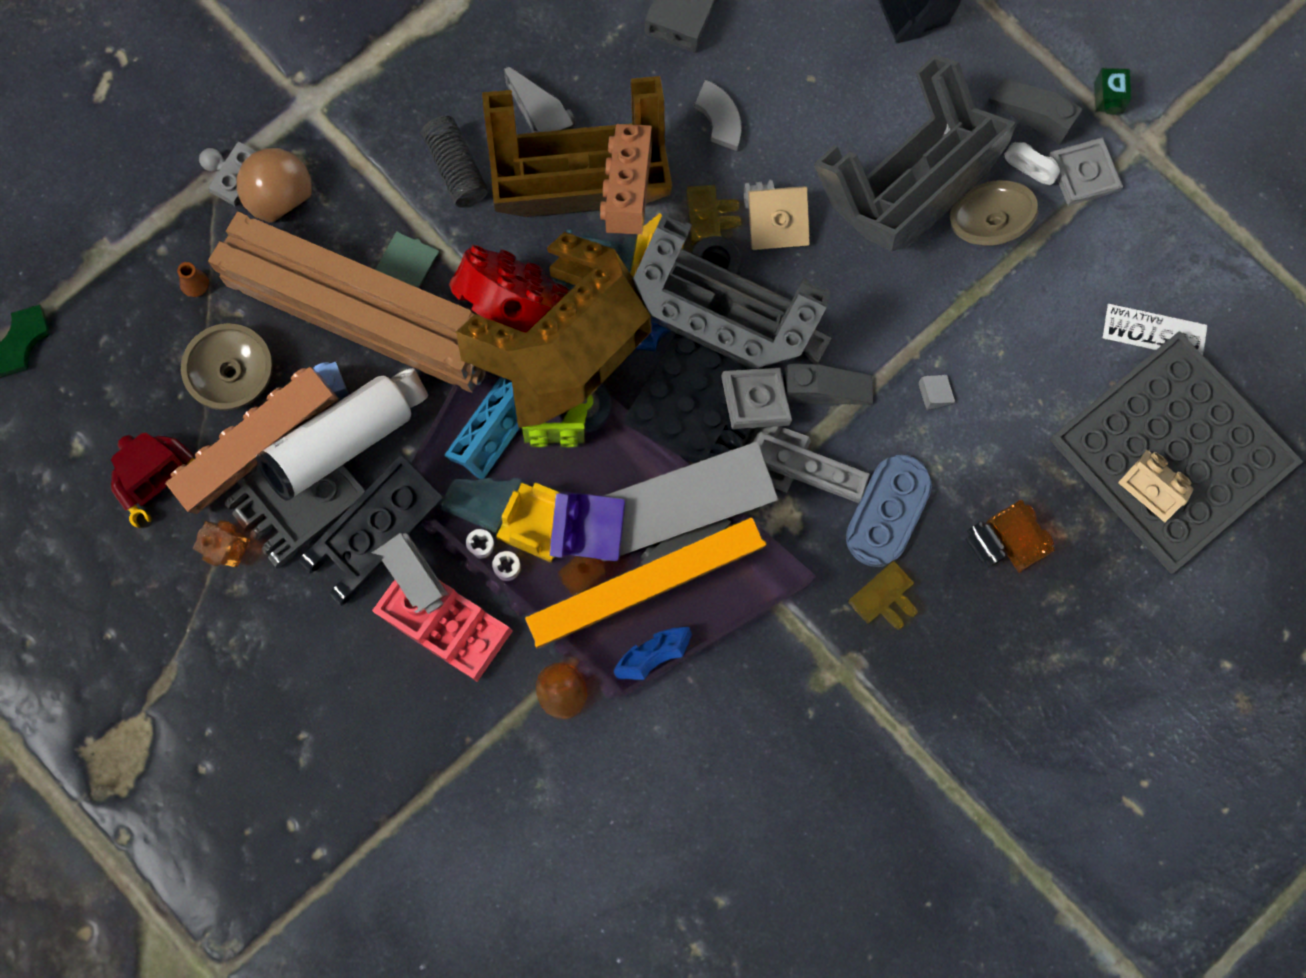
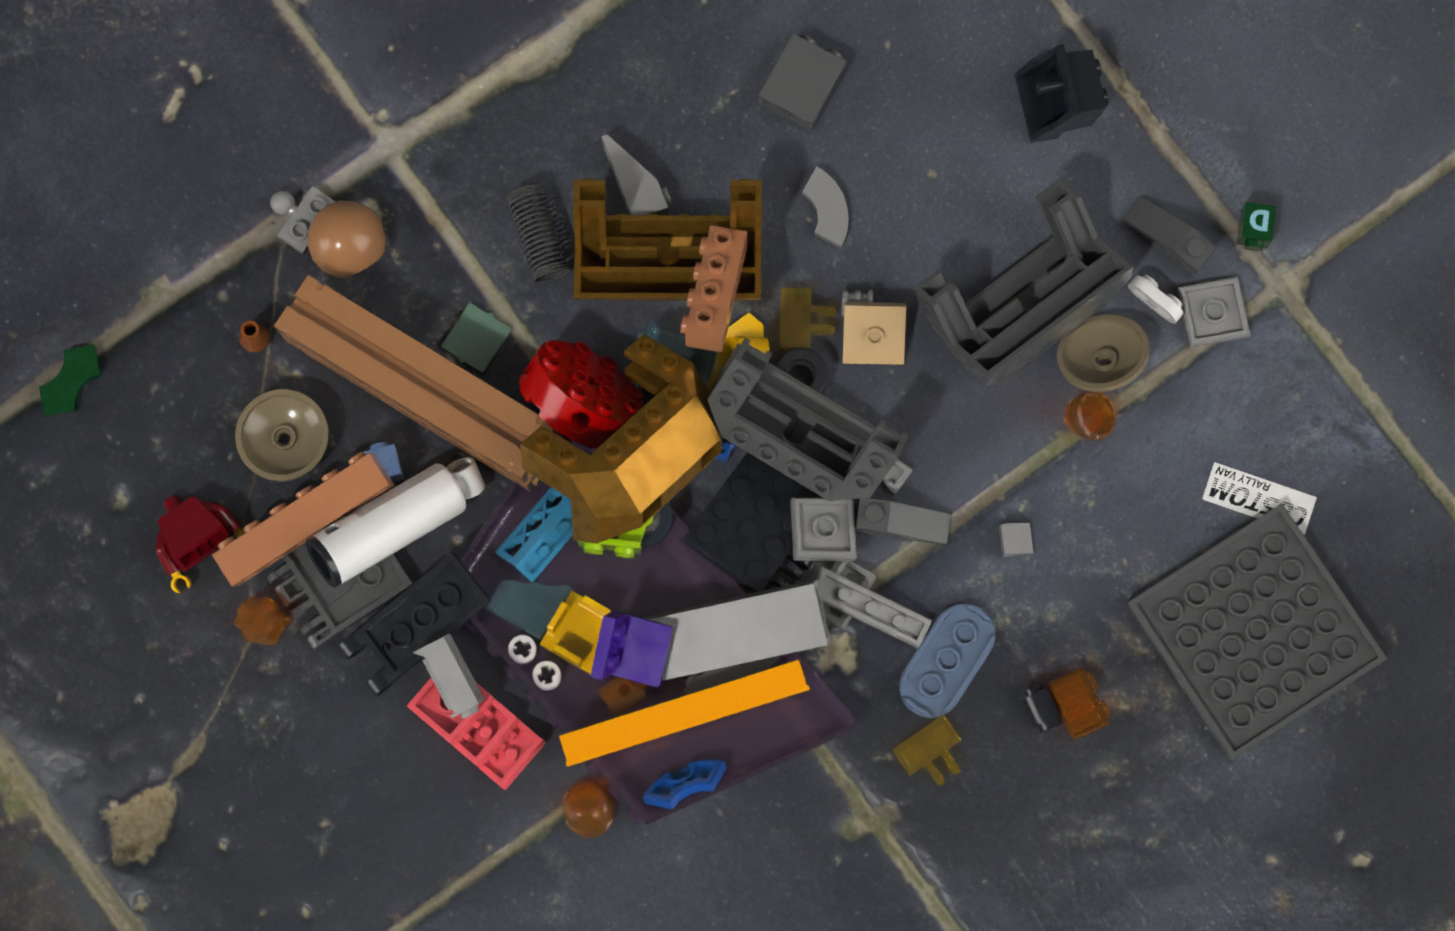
camera: 10 degrees right, 5 degrees up
tan bracket [1118,450,1194,522] -> none
none -> clear orange hat [1063,391,1116,441]

